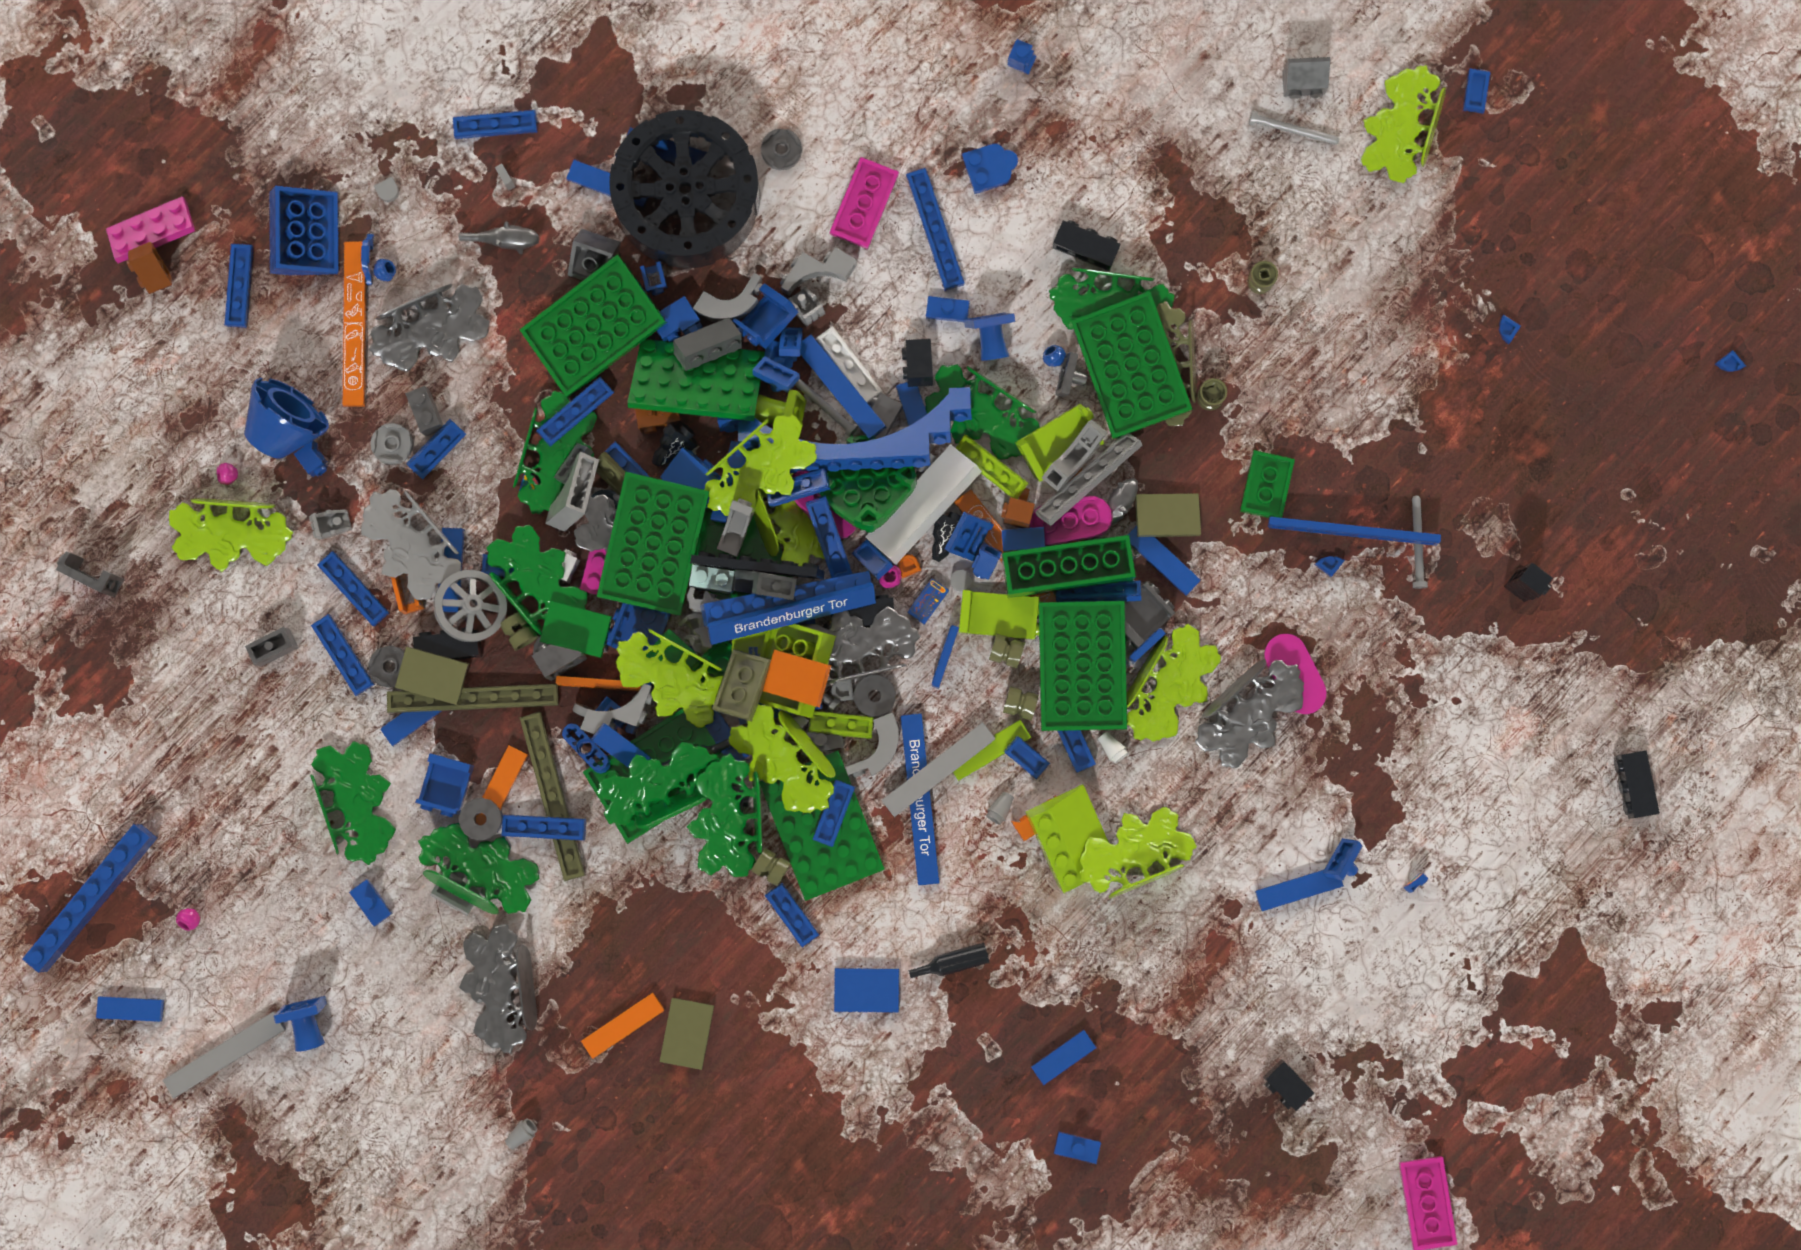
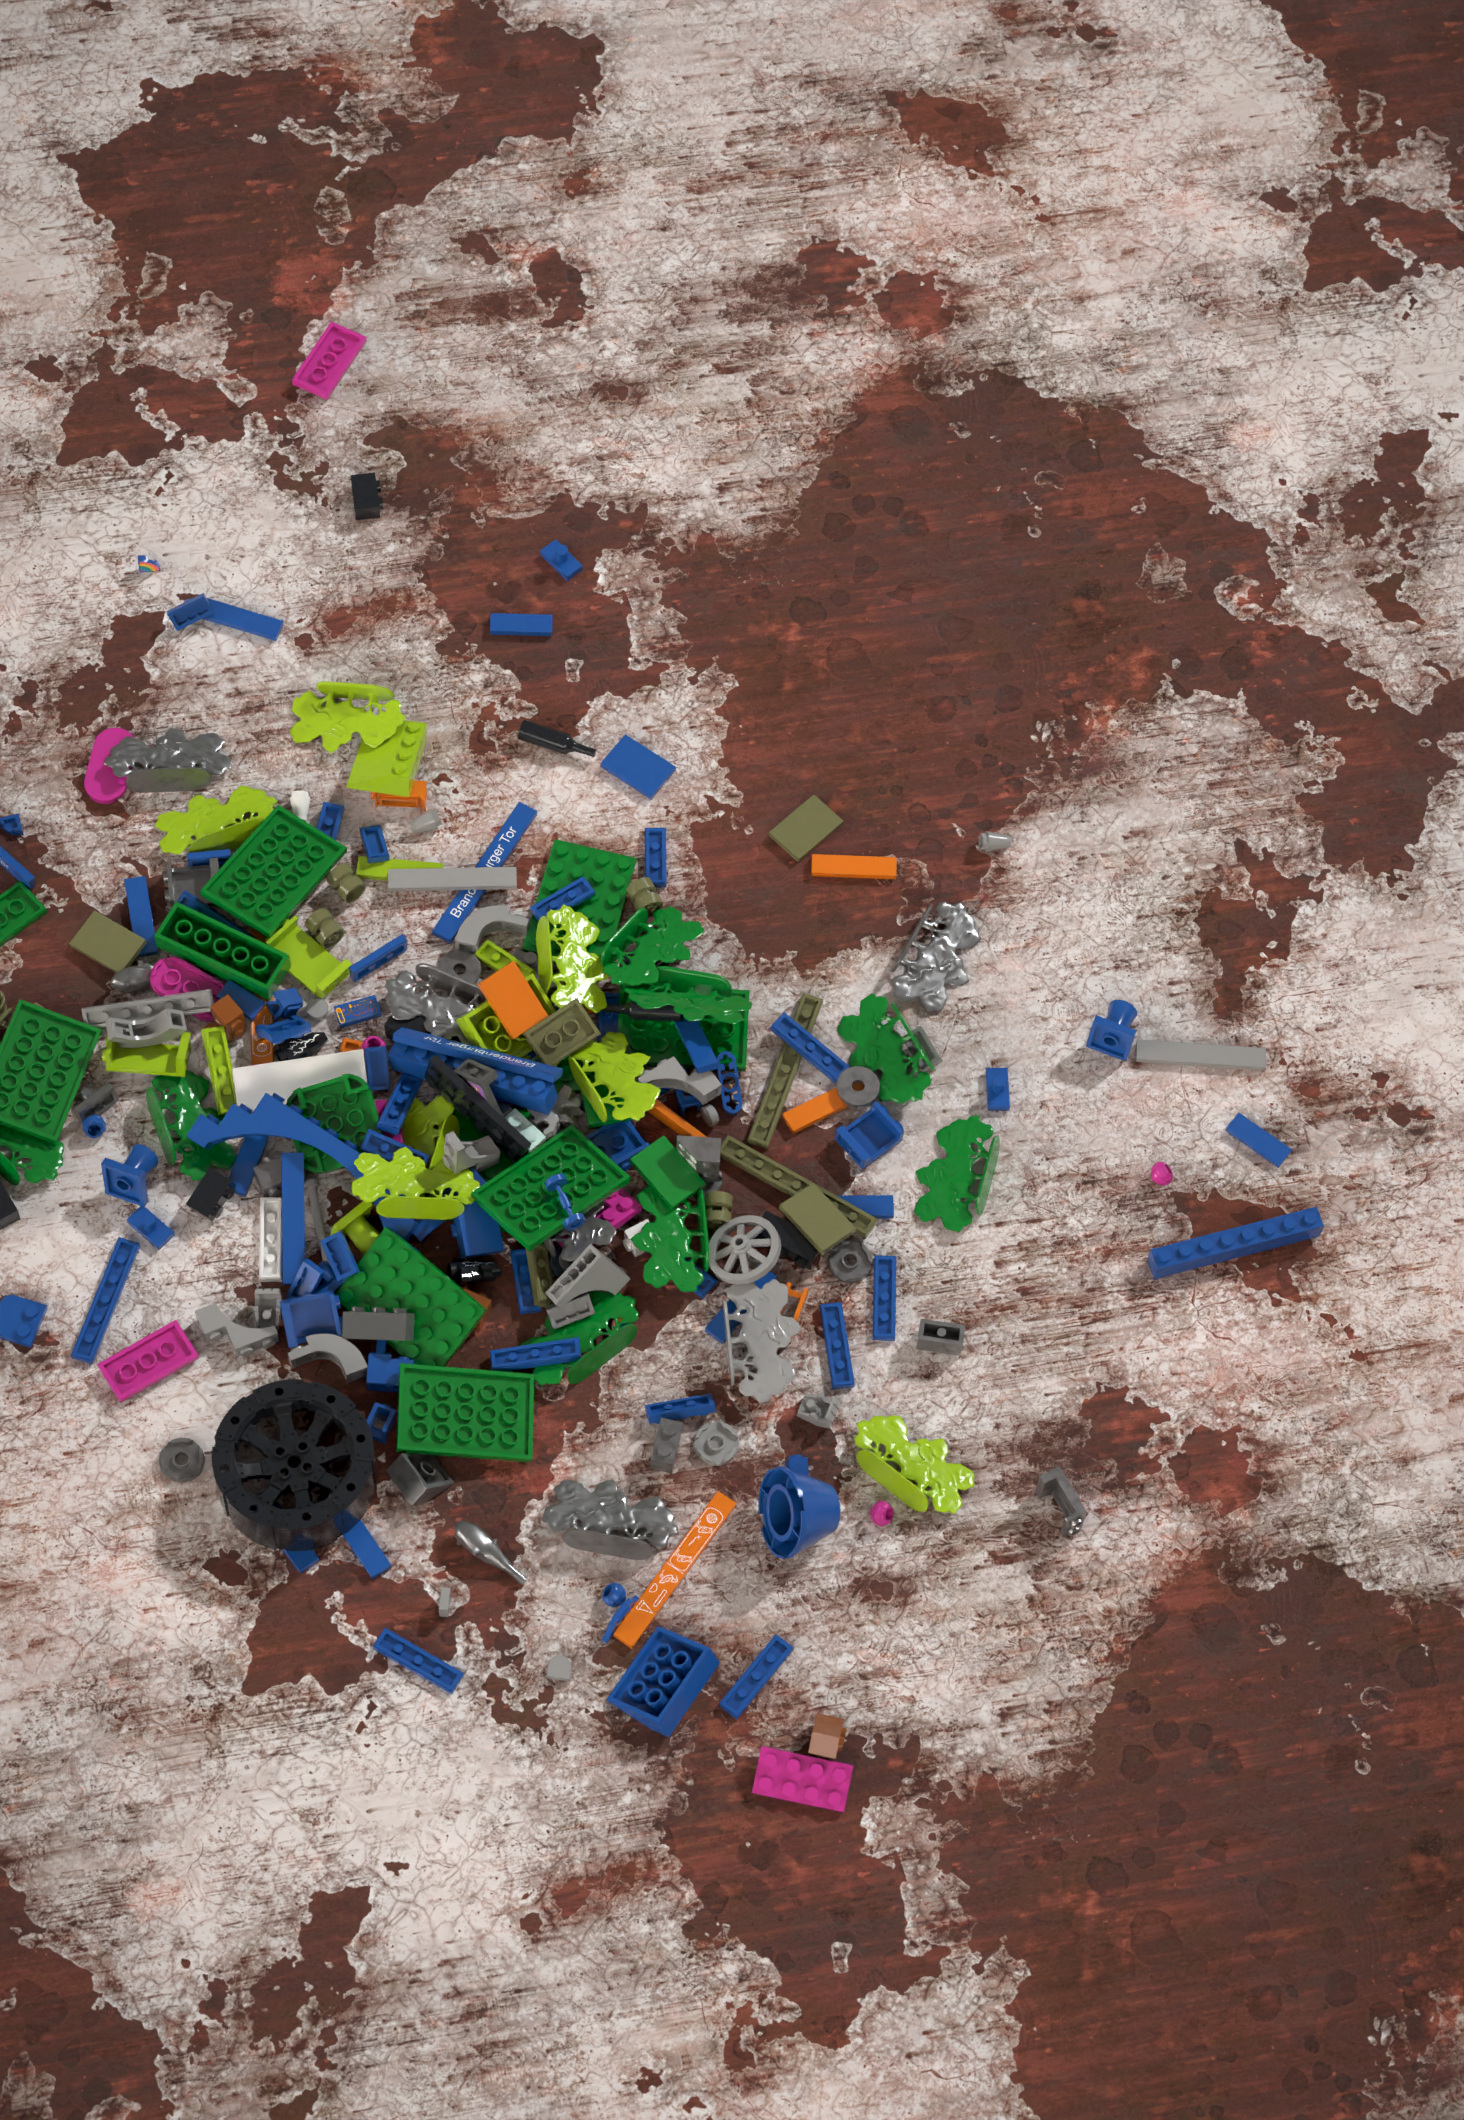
camera: 155 degrees left, 20 degrees down
none -> blue wheel [544,1173,586,1231]

